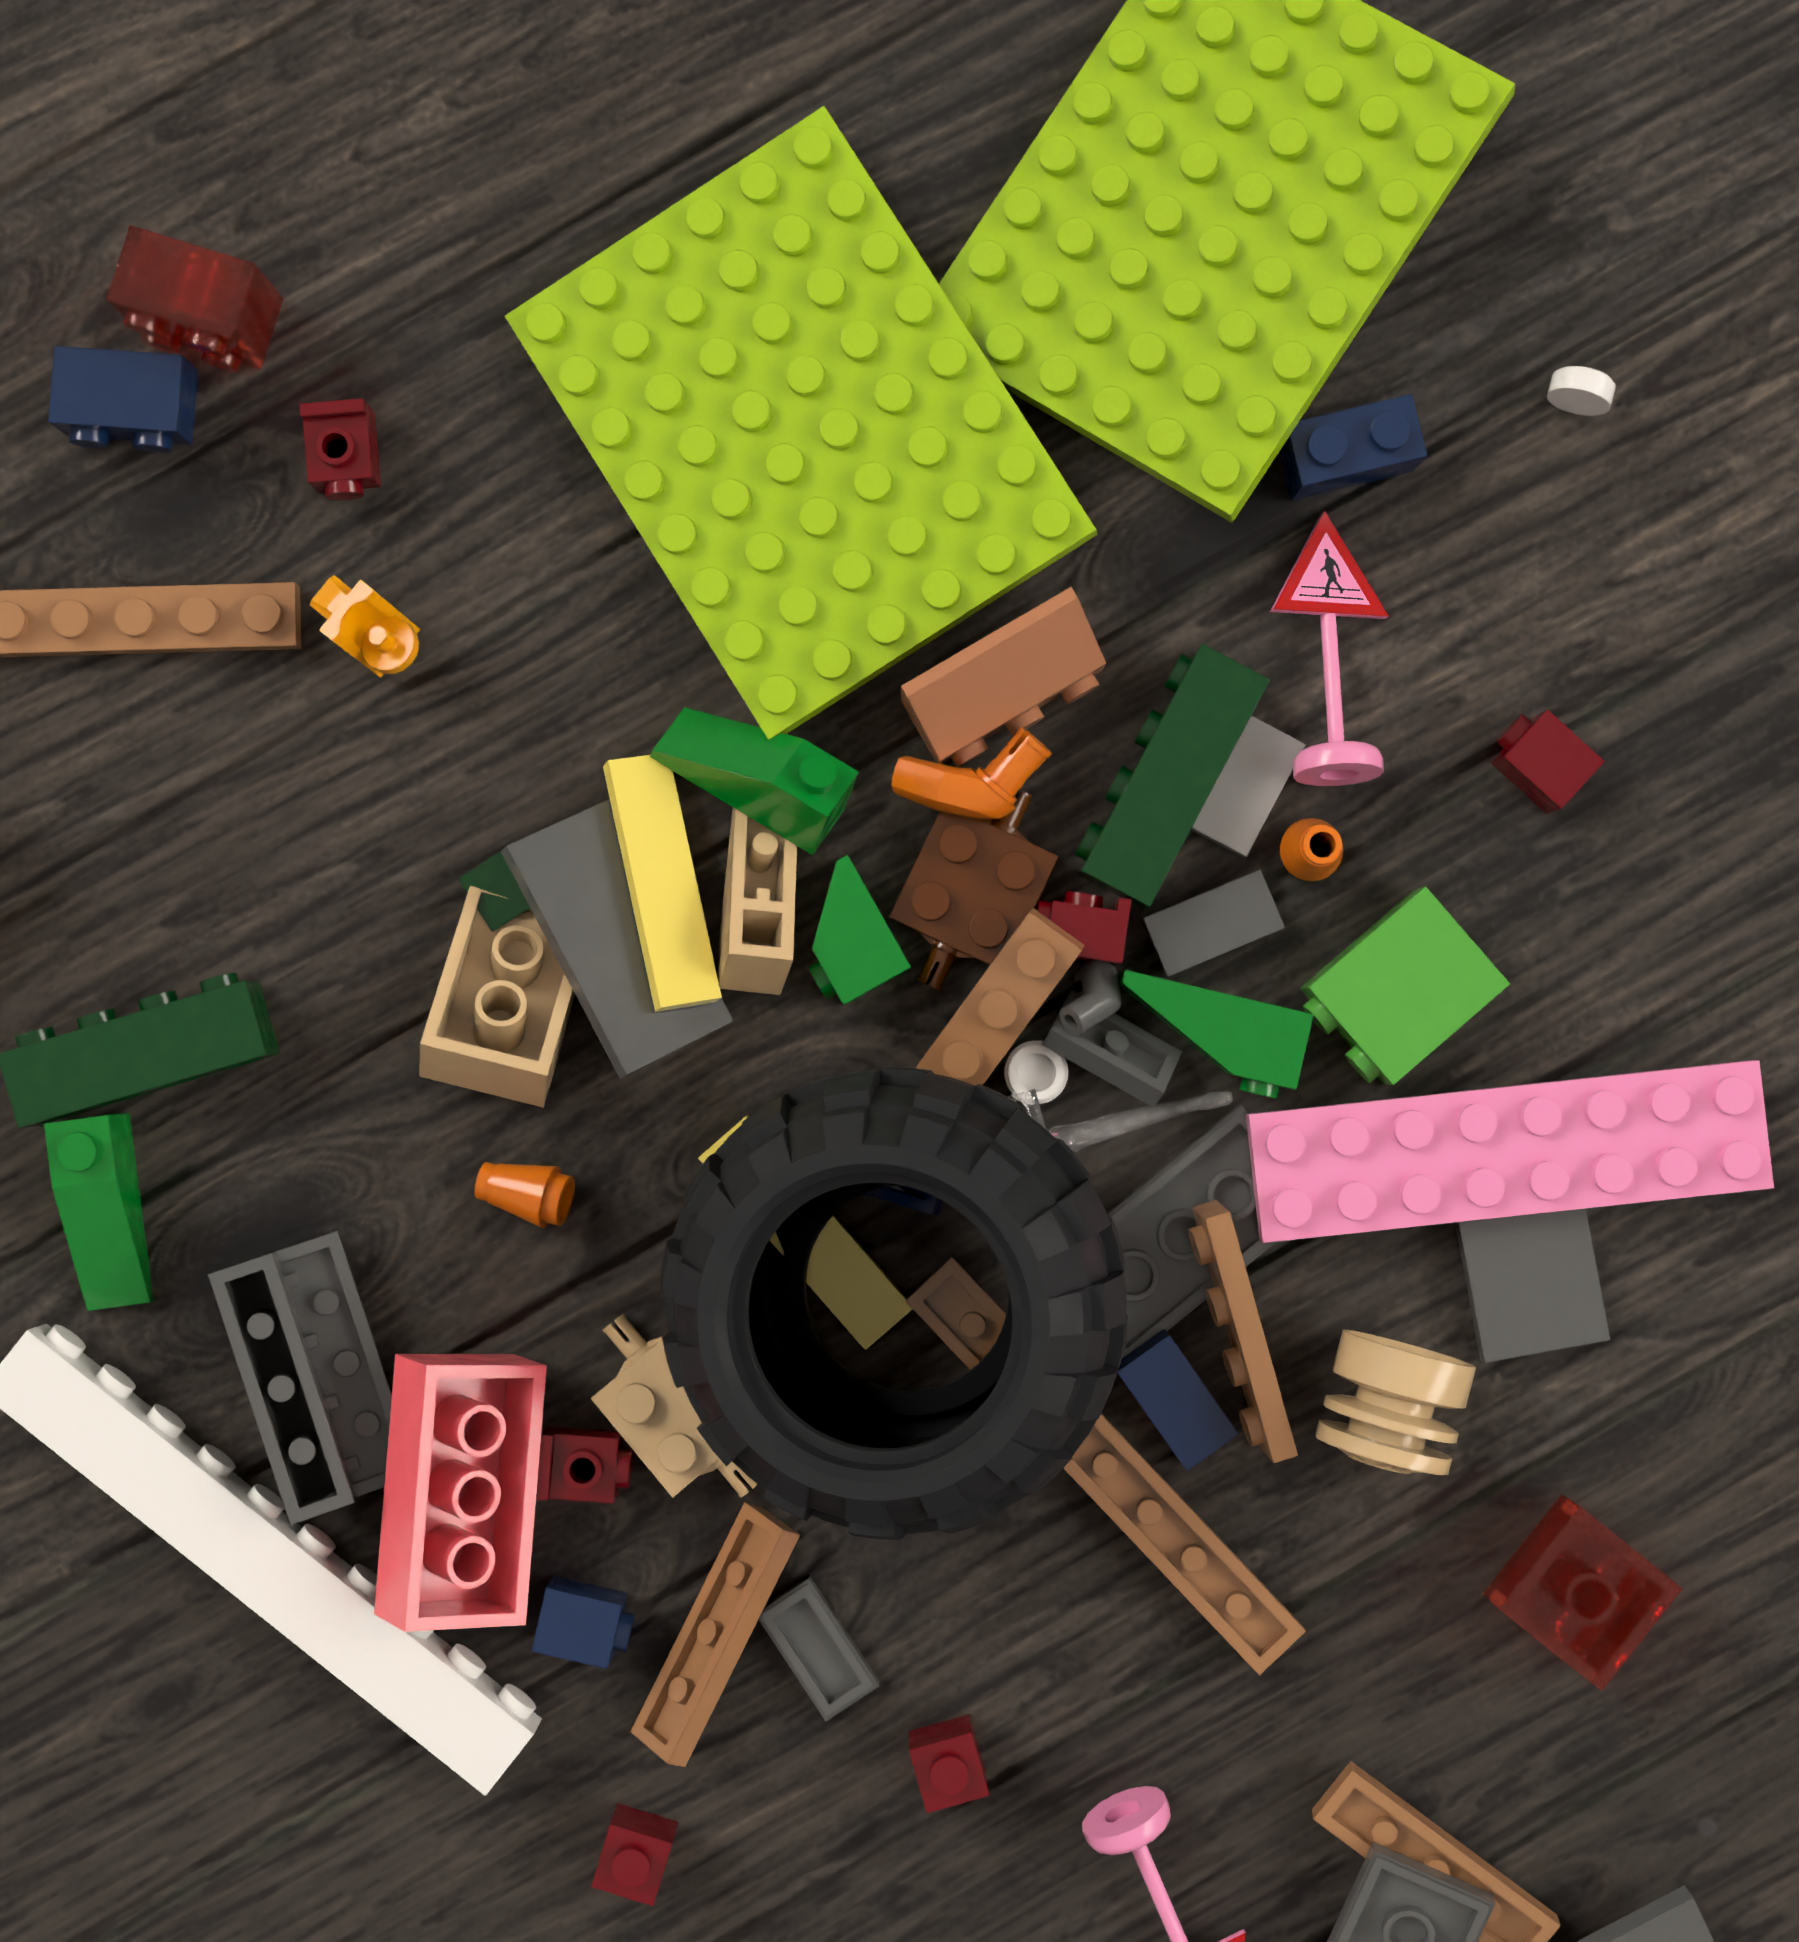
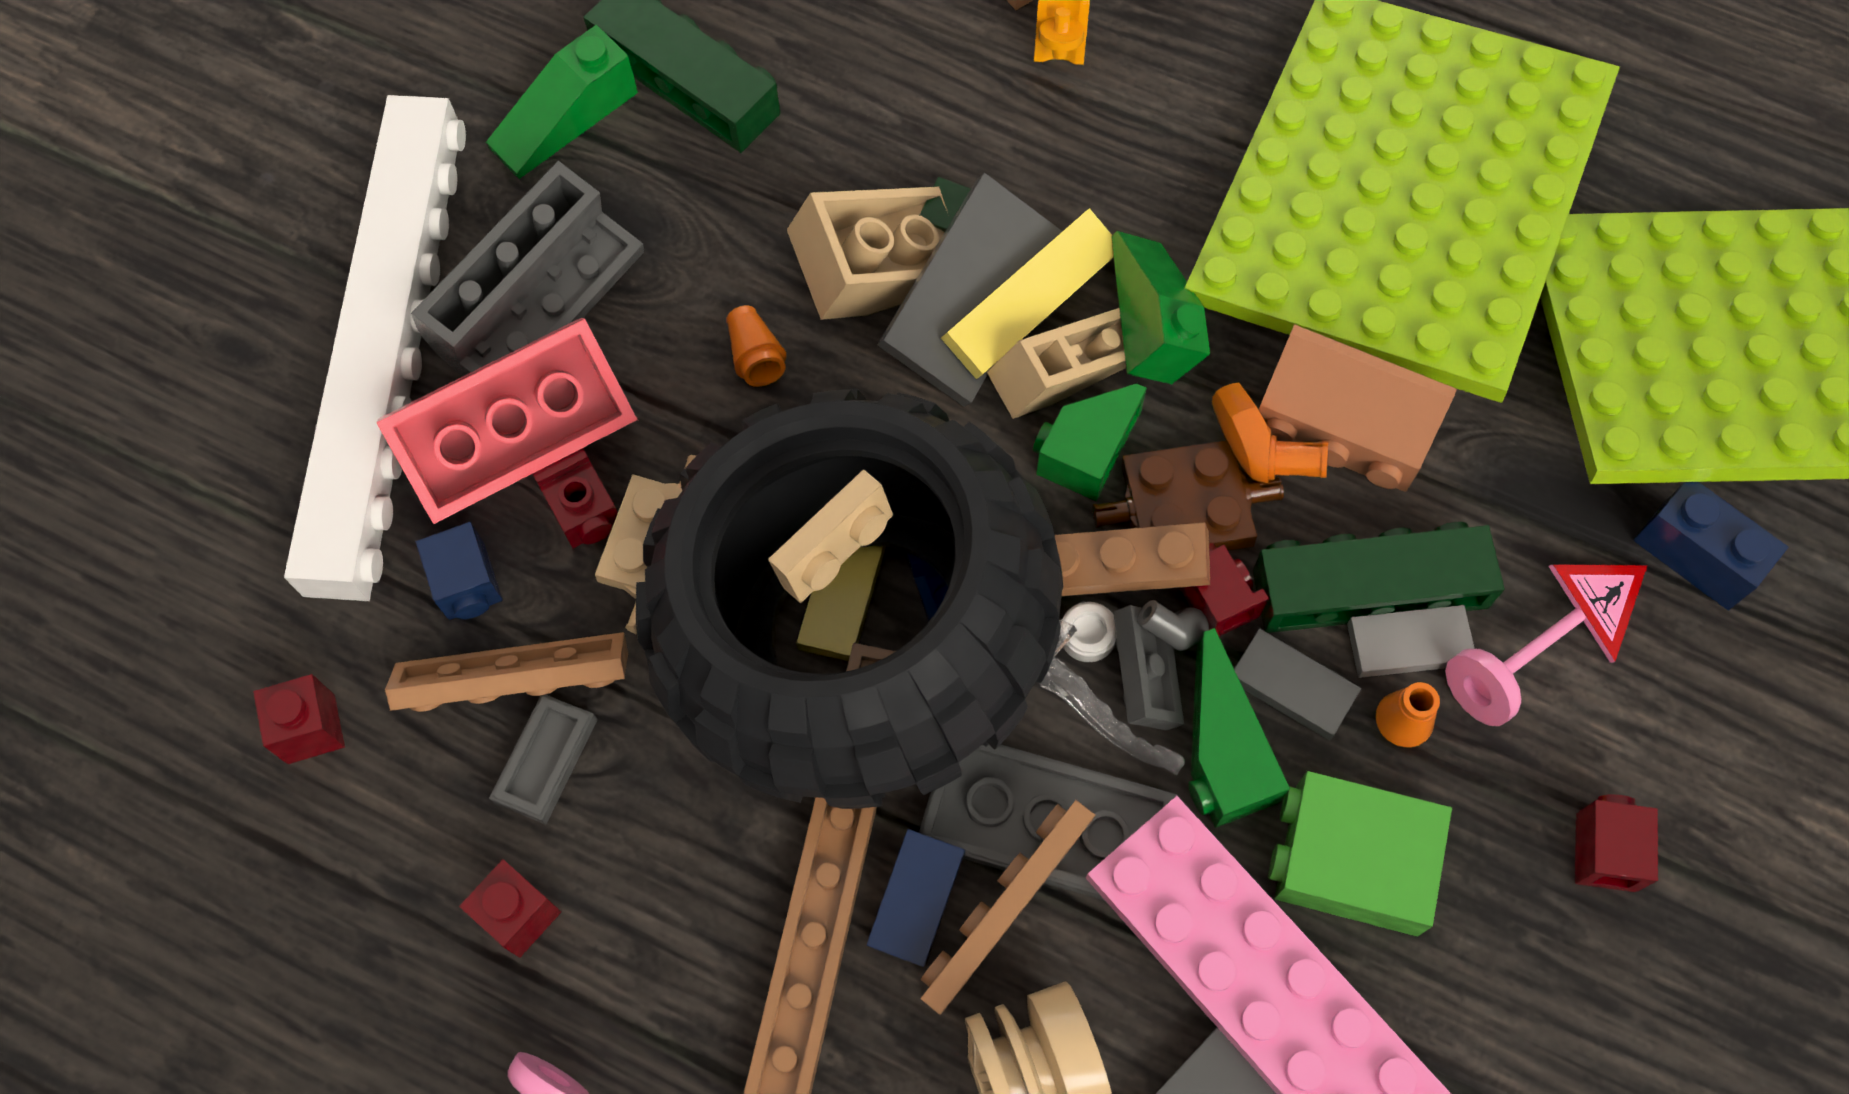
camera: 60 degrees right, 20 degrees down
none -> tan plate [768,469,893,603]

